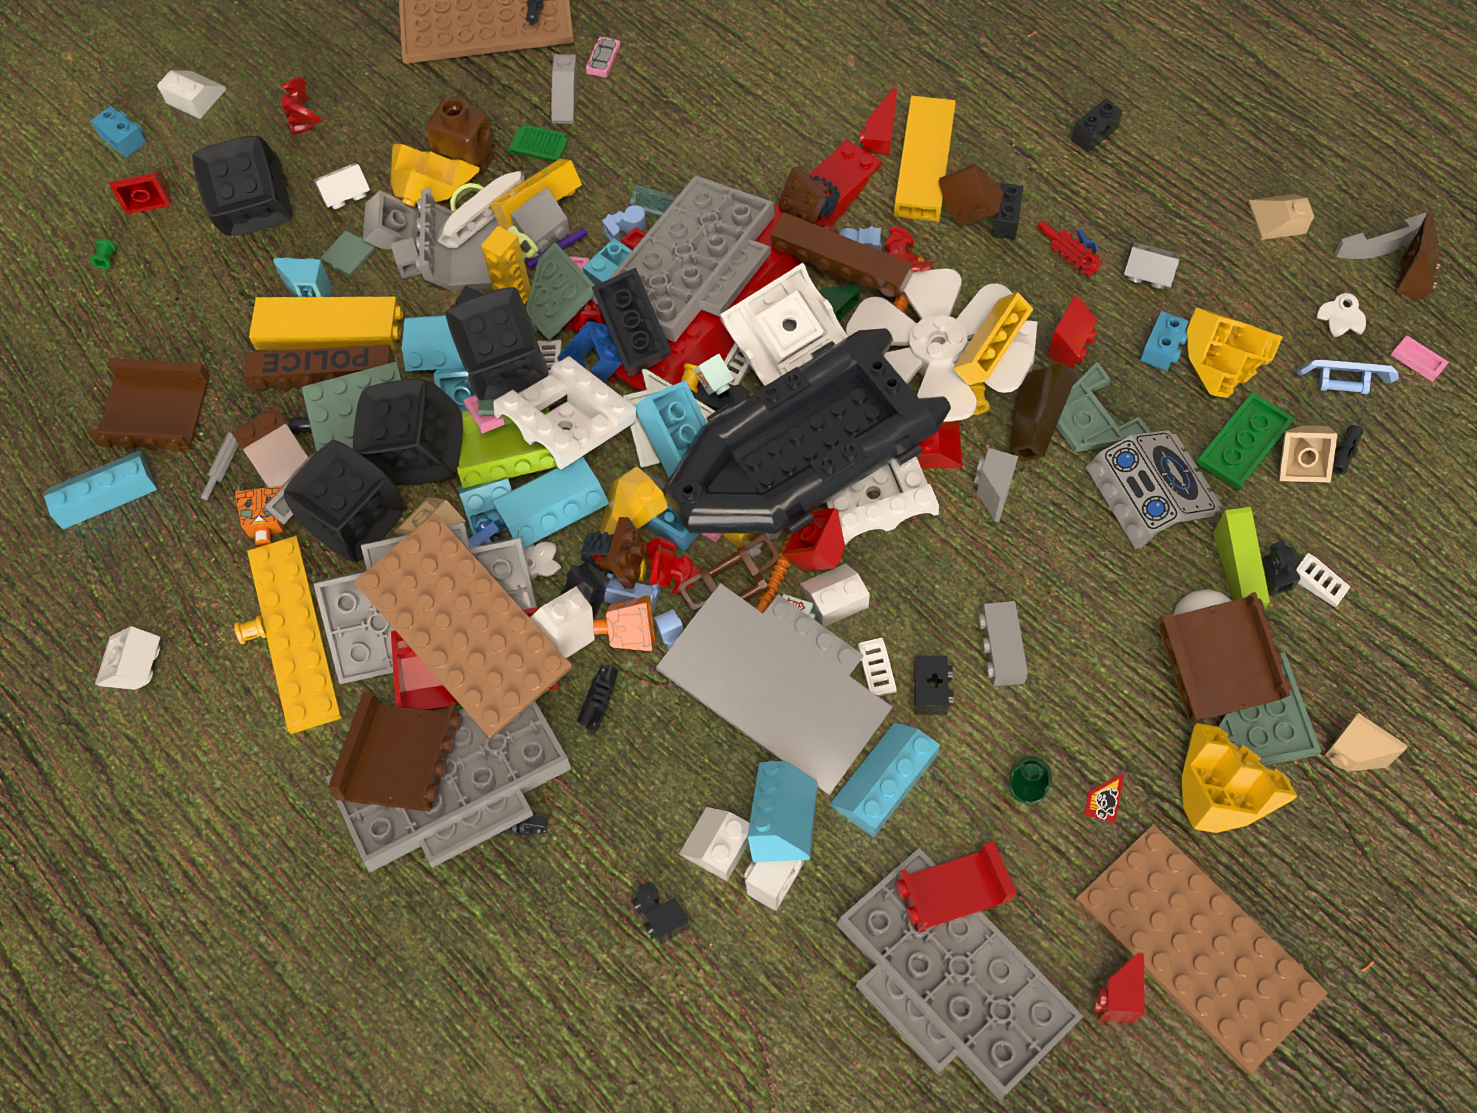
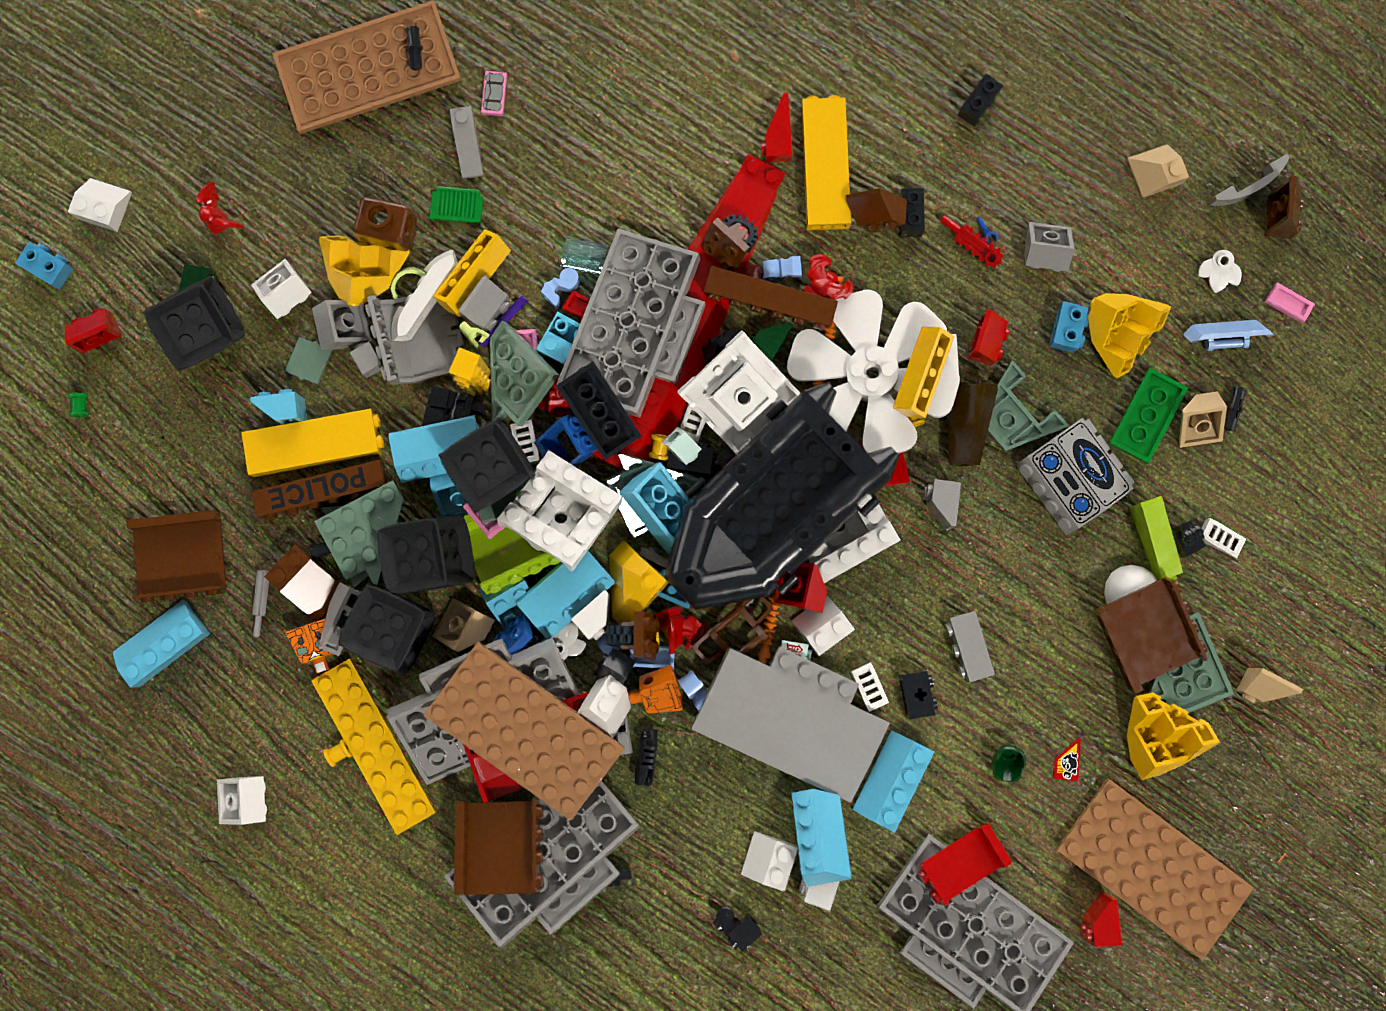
camera: 15 degrees left, 20 degrees up
none -> white slope [571,590,610,640]
none -> light grey bar [615,715,633,755]

